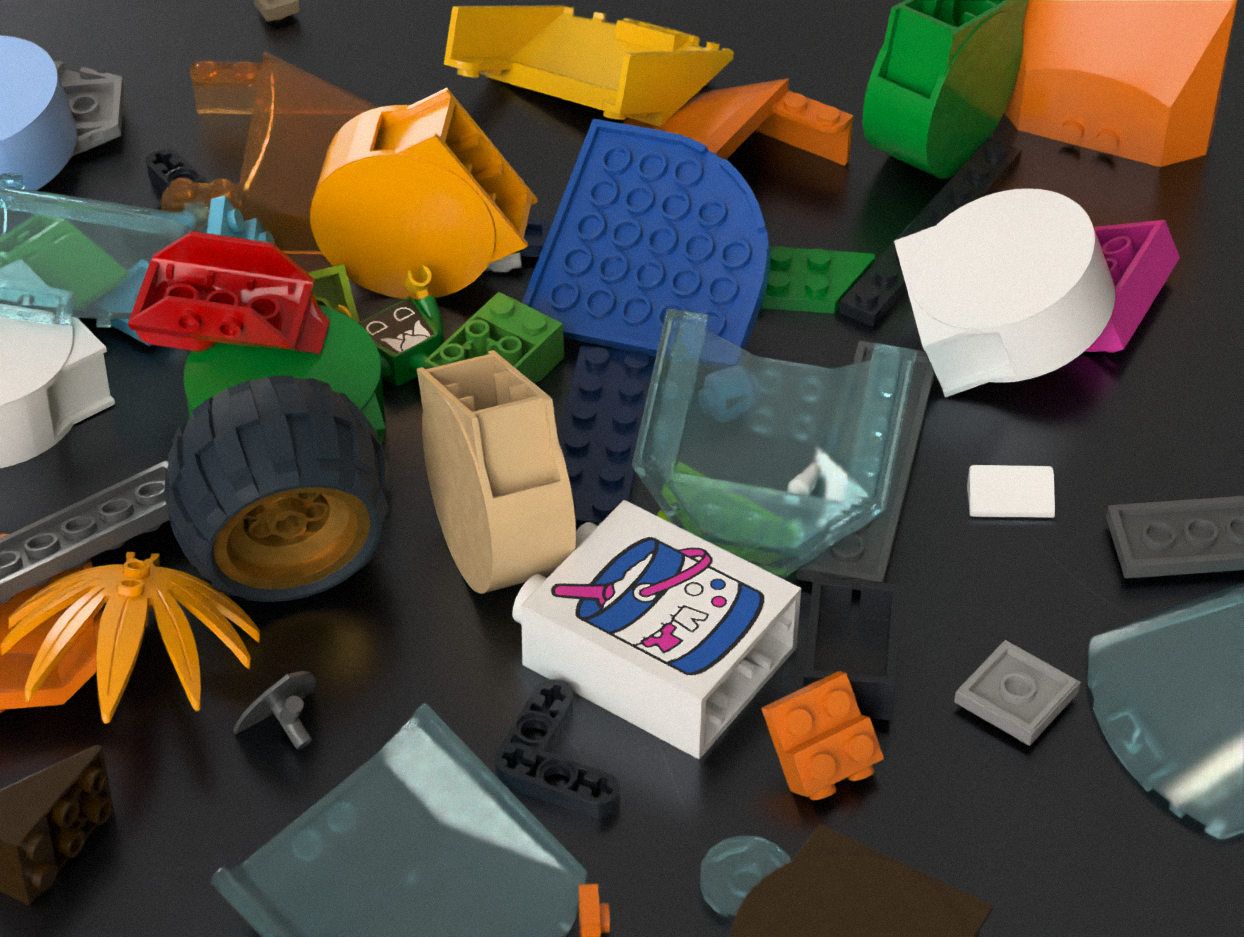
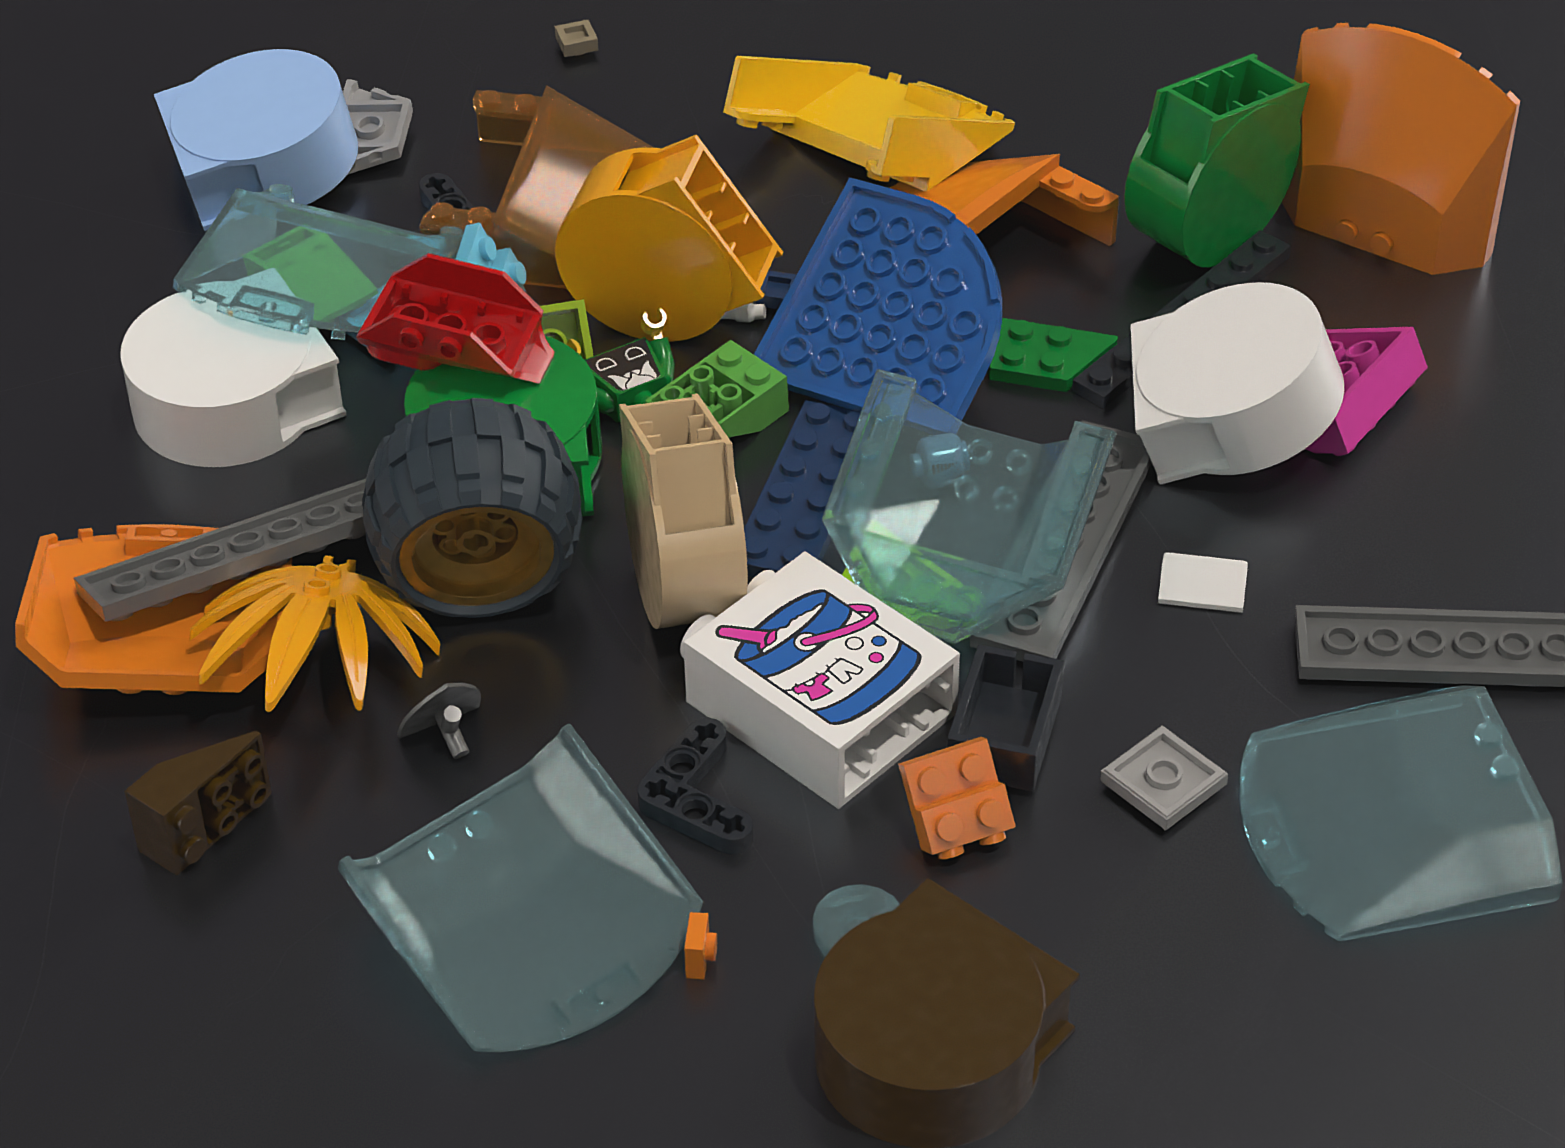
camera: 10 degrees right, 0 degrees up
white piece [784,462,821,506] -> none

